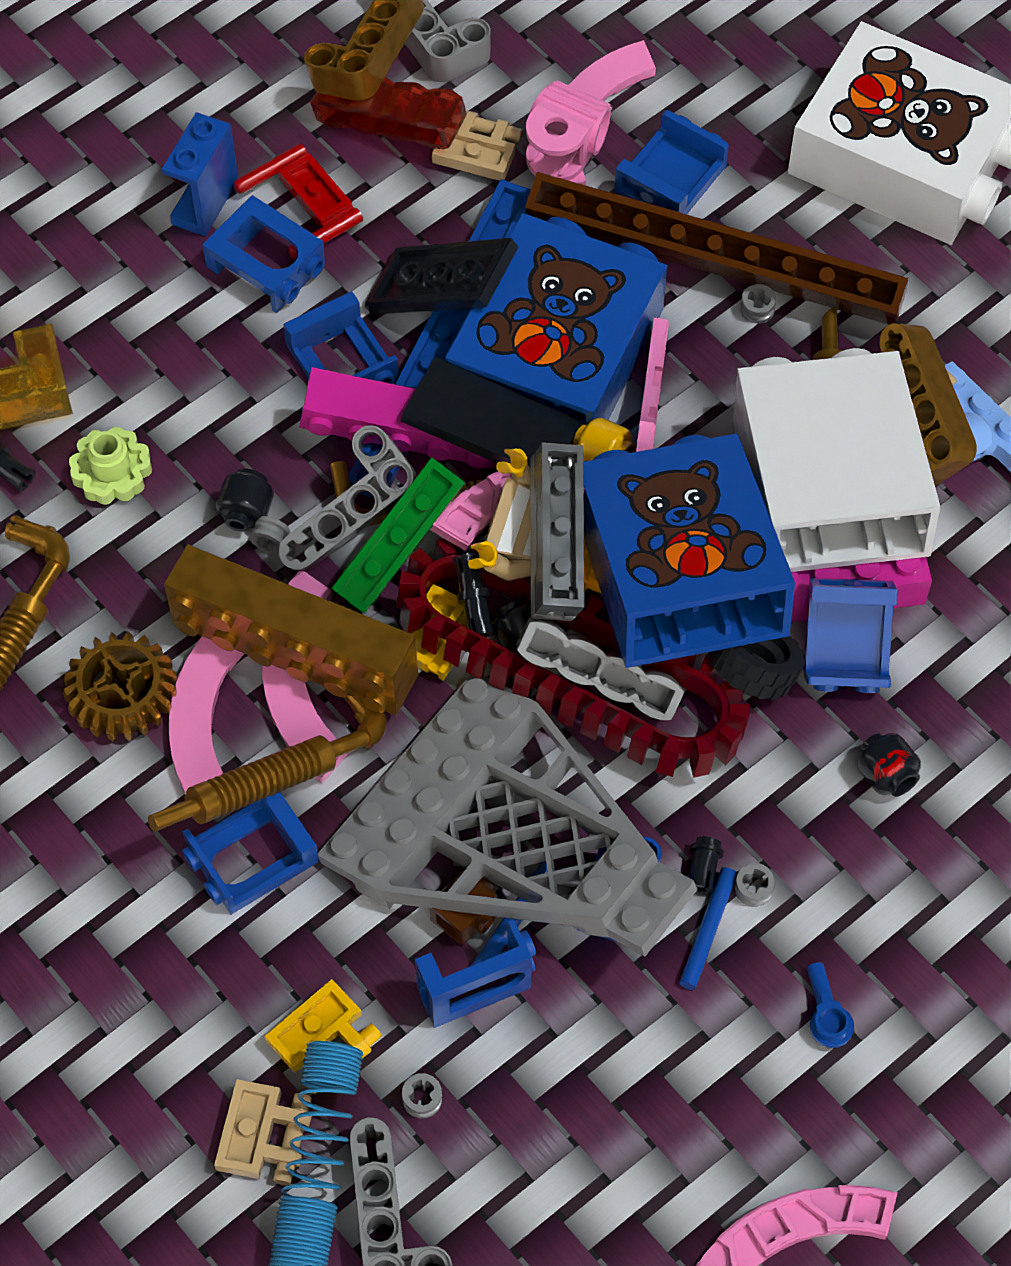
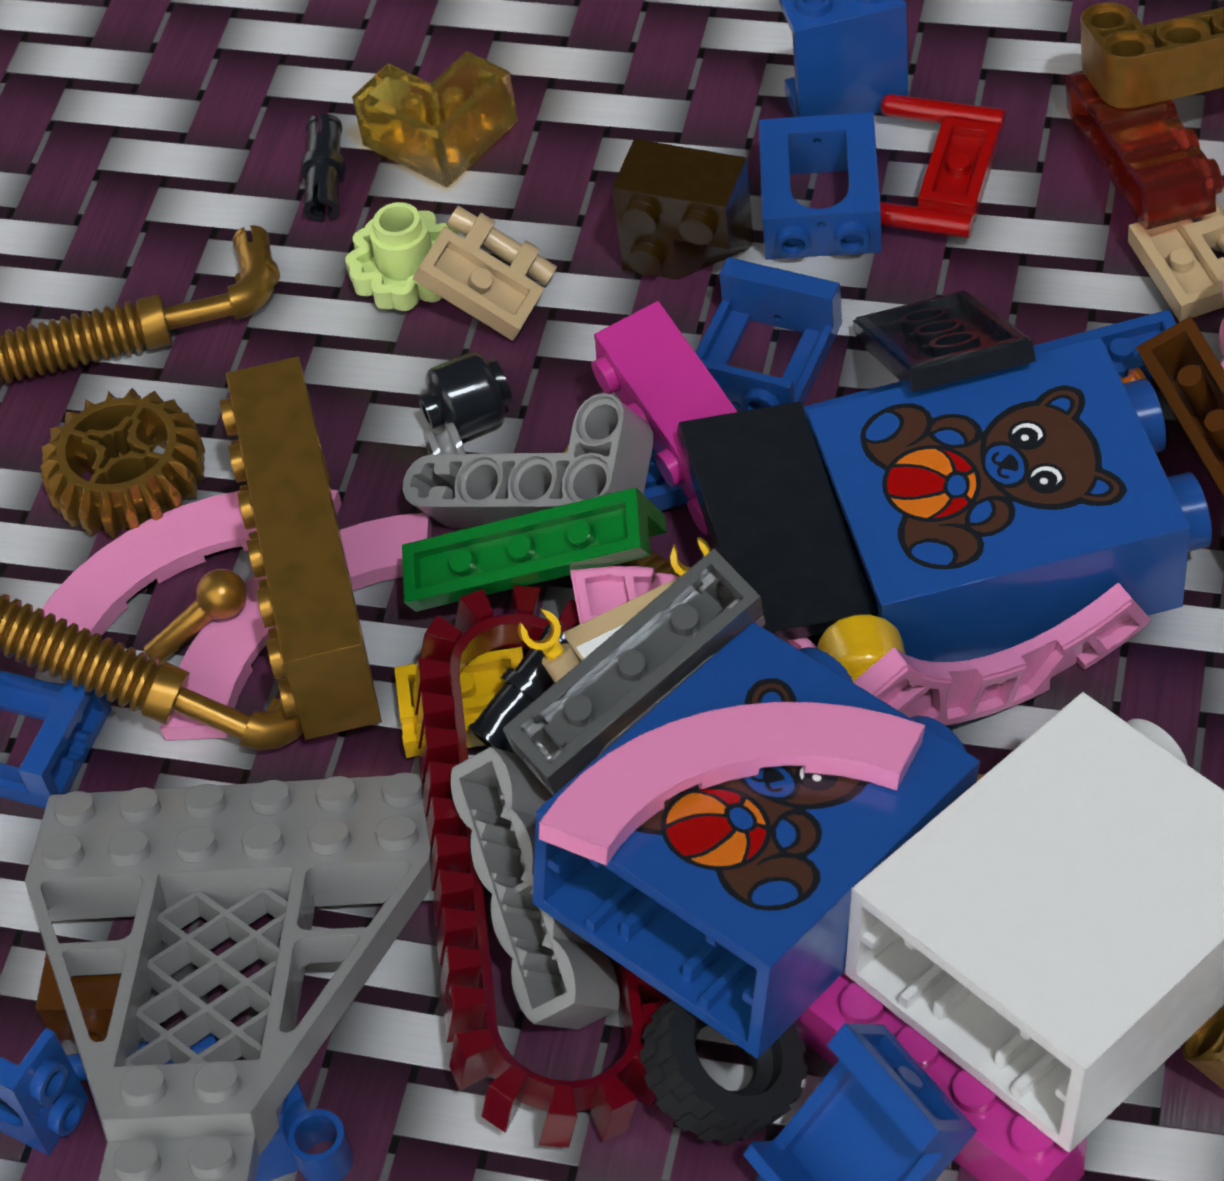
camera: 60 degrees right, 10 degrees down
none -> pearl gold bar [143,569,247,665]
none -> tan plate [412,205,557,341]
none -> bright pink tile [539,702,925,865]
none -> dark brown slope [612,139,754,280]

